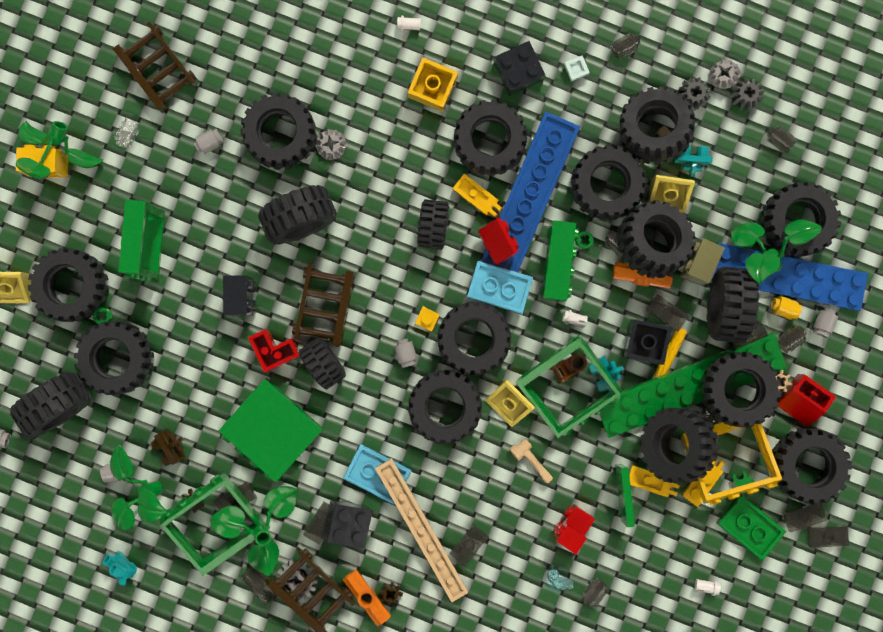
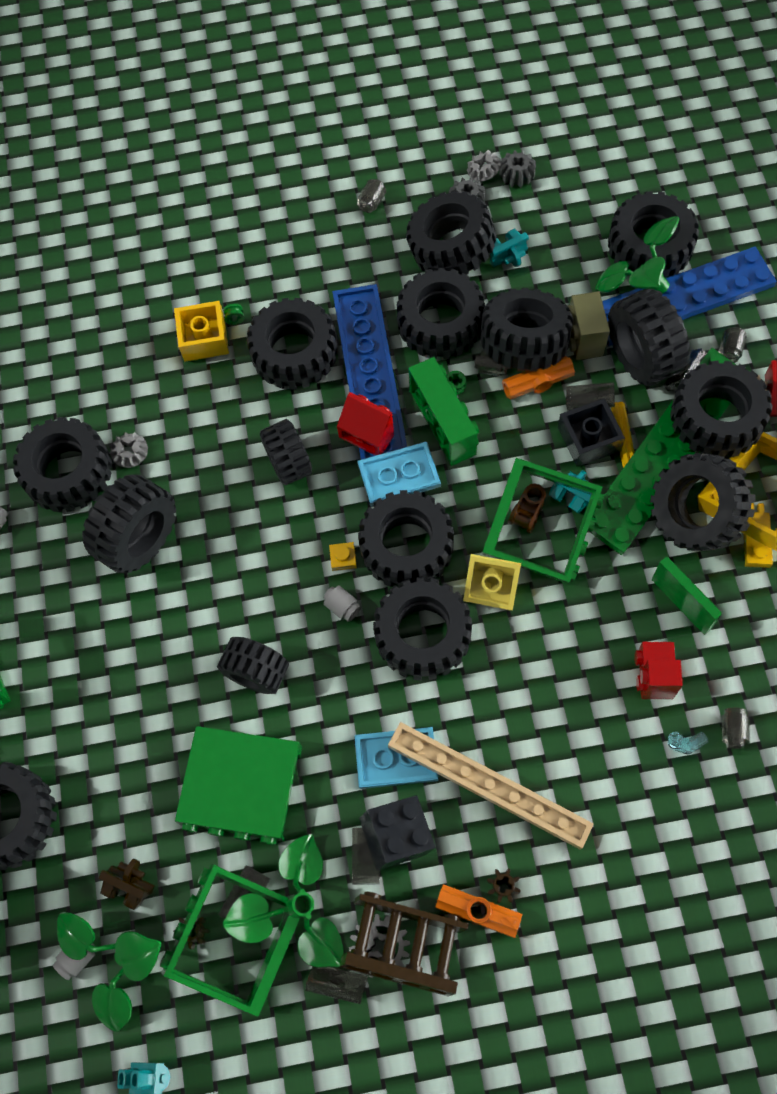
camera: 30 degrees left, 20 degrees down
black brick [223,275,256,316] -> none
red brick [248,329,300,373] -> none
dark brown fence [292,263,355,347] -> none
white pin [397,15,421,31] -> none
clear smoke plate [449,524,489,566] -> none
yellow hinge [452,174,502,217] -> none
black brick [493,41,546,96] -> none
tan brick [509,438,553,483] -> none
white pin [562,310,588,328] -> none
light aqua plate [564,56,590,82] -> none
yellow hinge [629,465,680,497] -> none
light yellow slope [648,175,695,213] -> none
clear smoke brick [767,125,797,153] -> none
yellow brick [771,296,802,320] -> none
light grey brick [813,308,838,338] -> none
none -> green bush [223,304,245,325]

